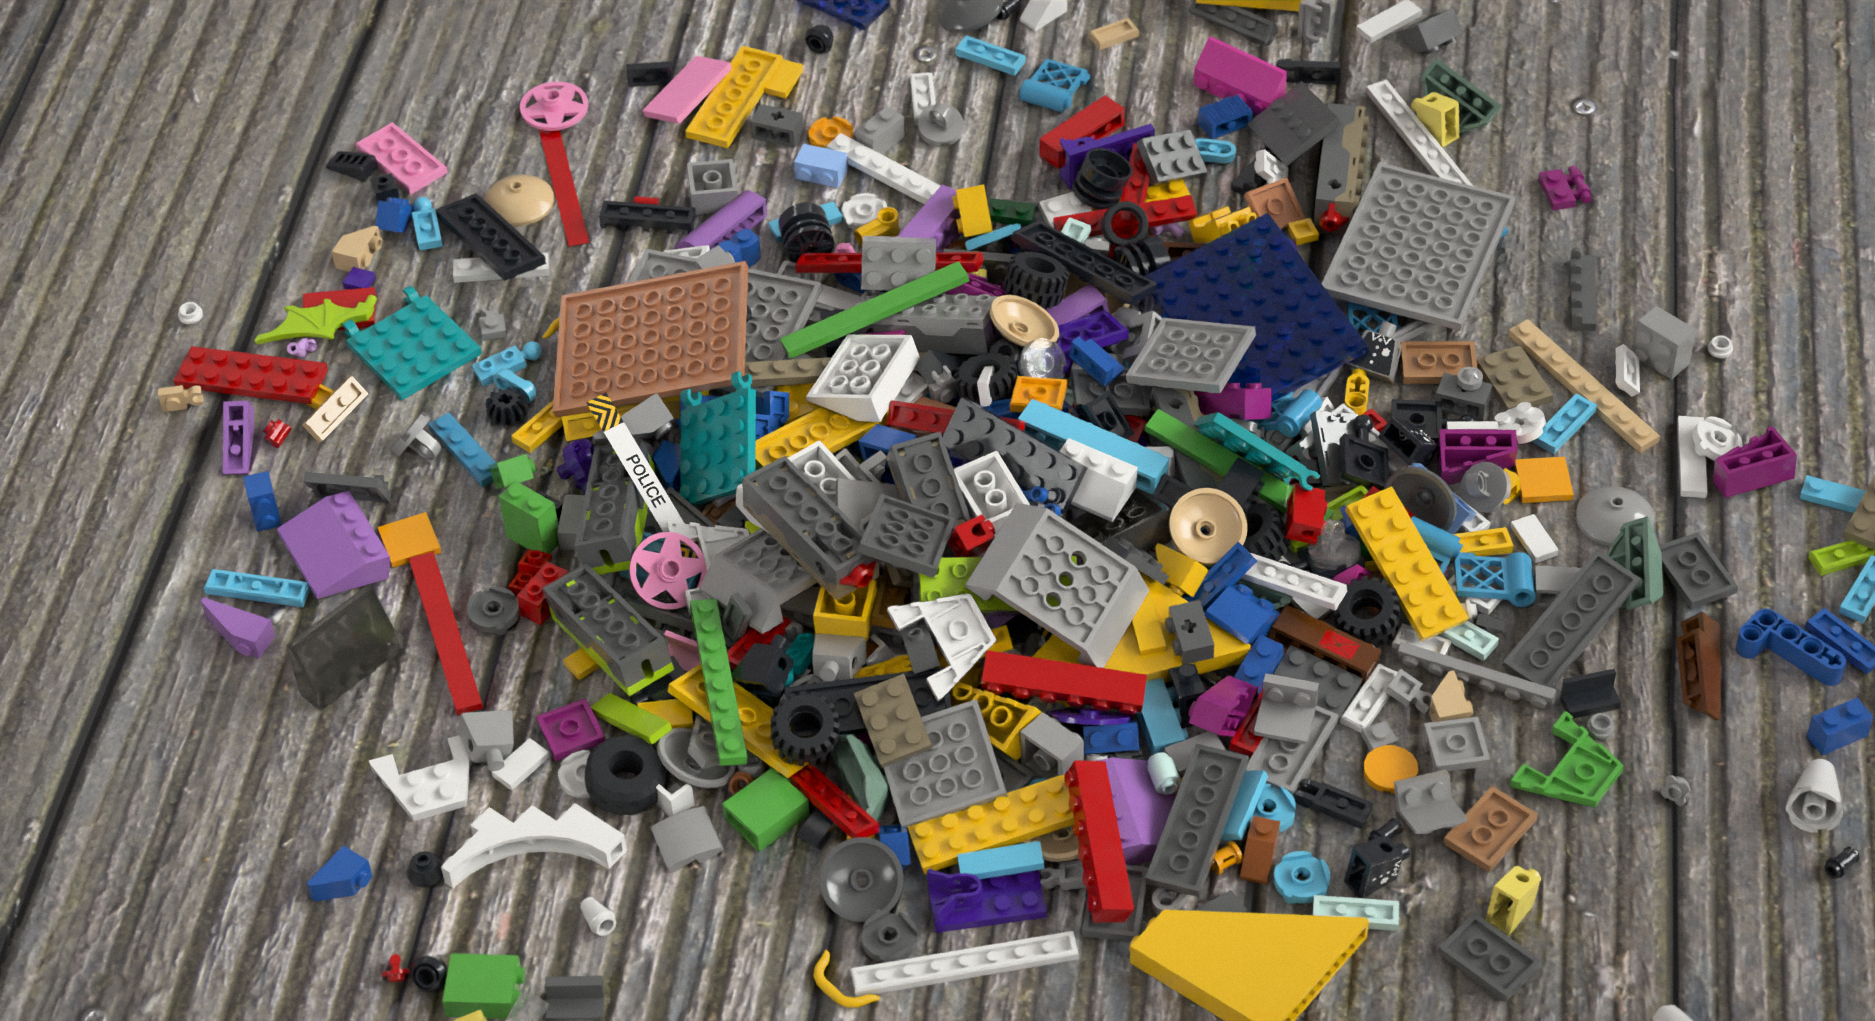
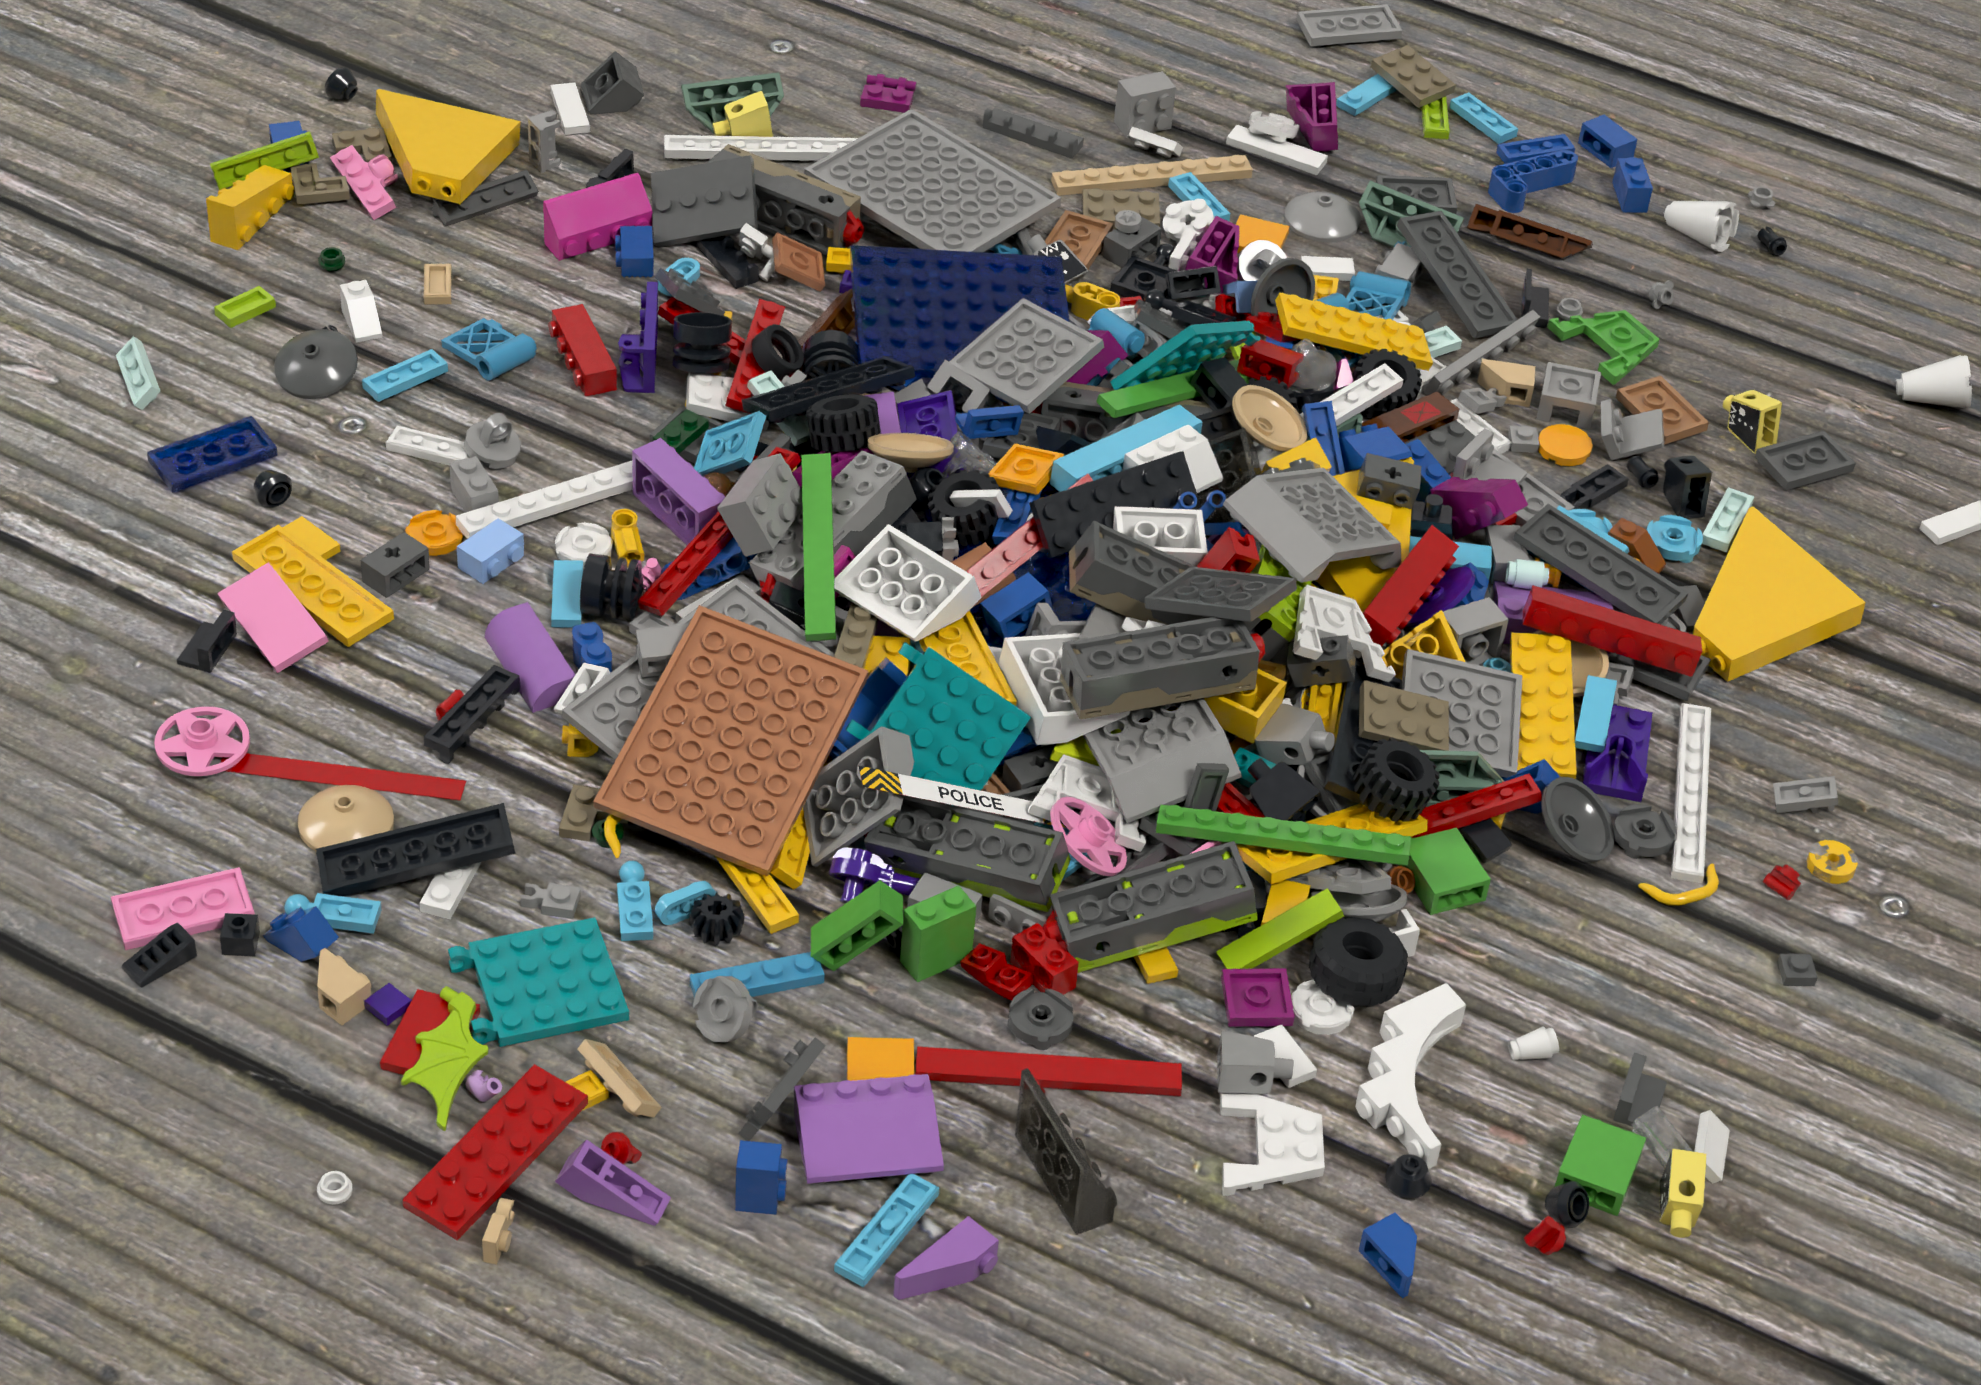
camera: 75 degrees left, 5 degrees down
light grey slope [651,806,724,873] -> none
light grey slope [687,159,738,215] -> none
yellow slope [952,185,993,237] -> none
yellow hips [1188,206,1258,243] -> none

